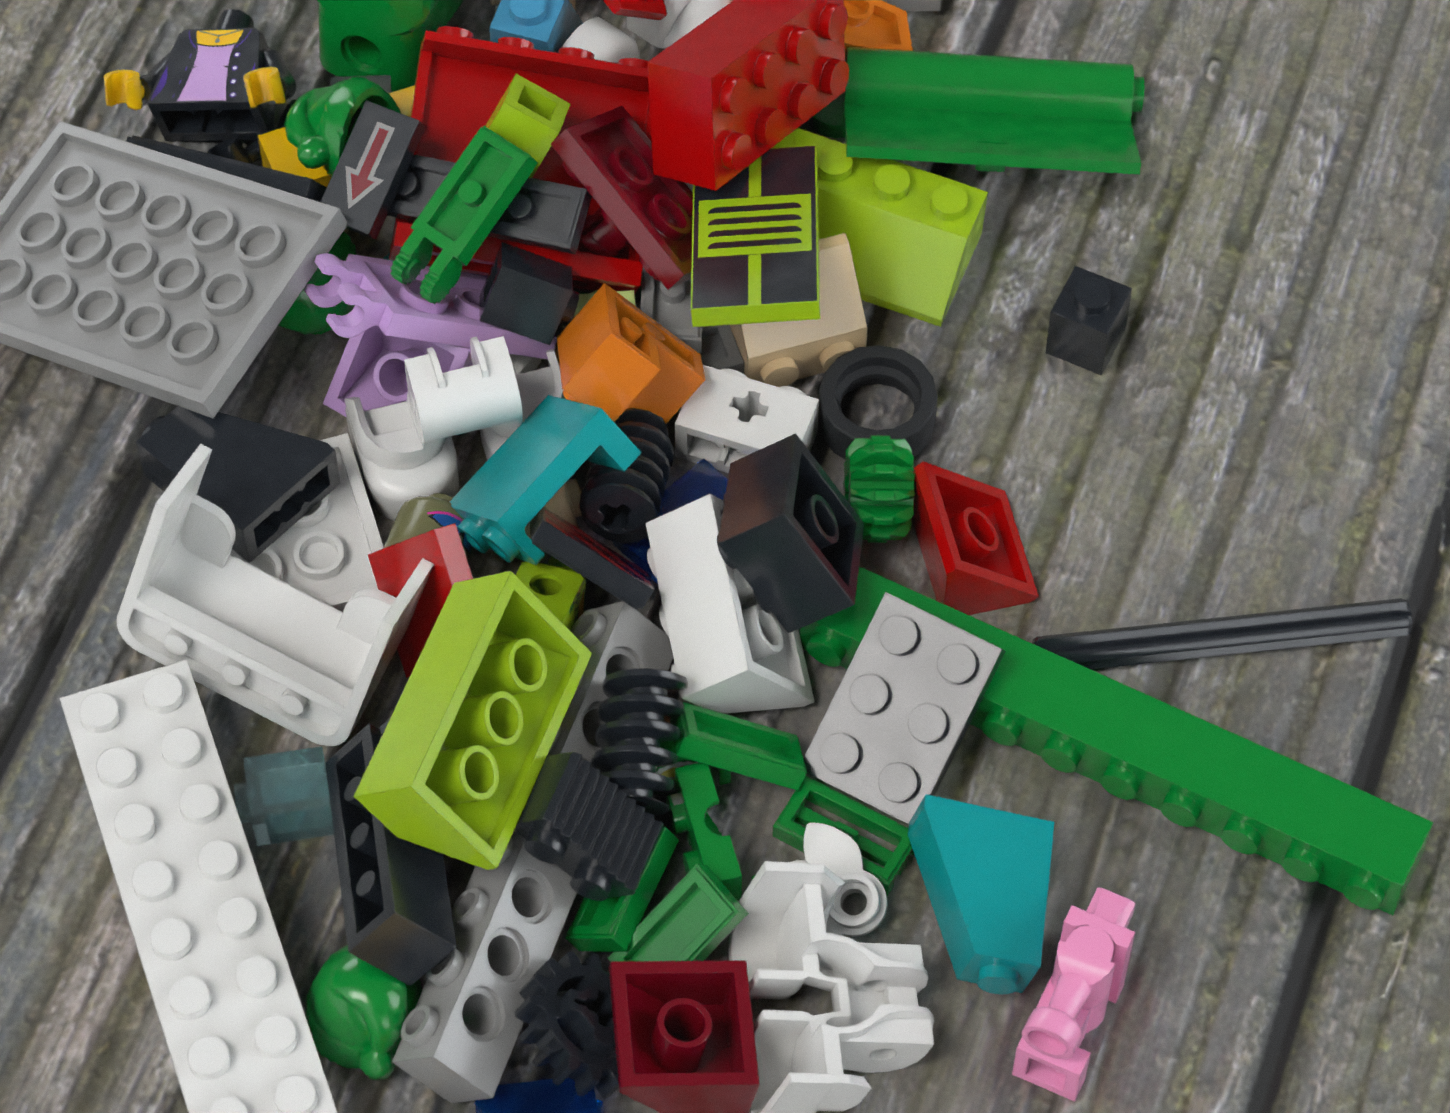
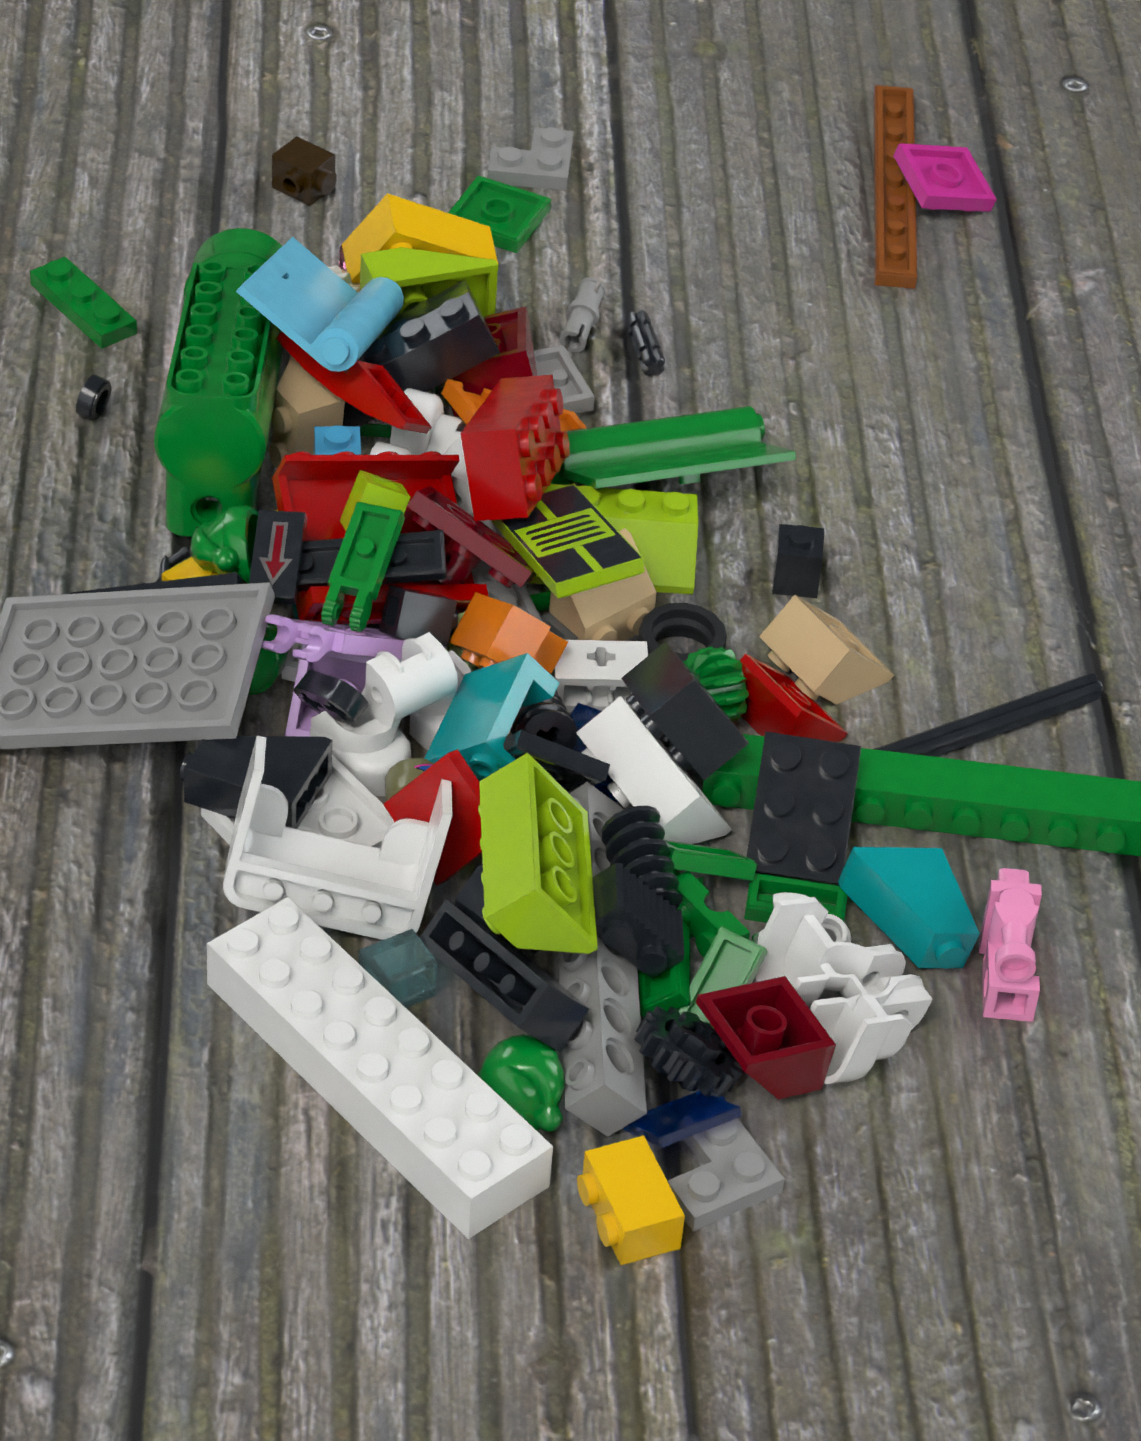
camera: 25 degrees left, 15 degrees down
torso [104,9,297,141] -> none
none -> black beam [293,670,369,725]
none -> tan slope [759,595,894,705]

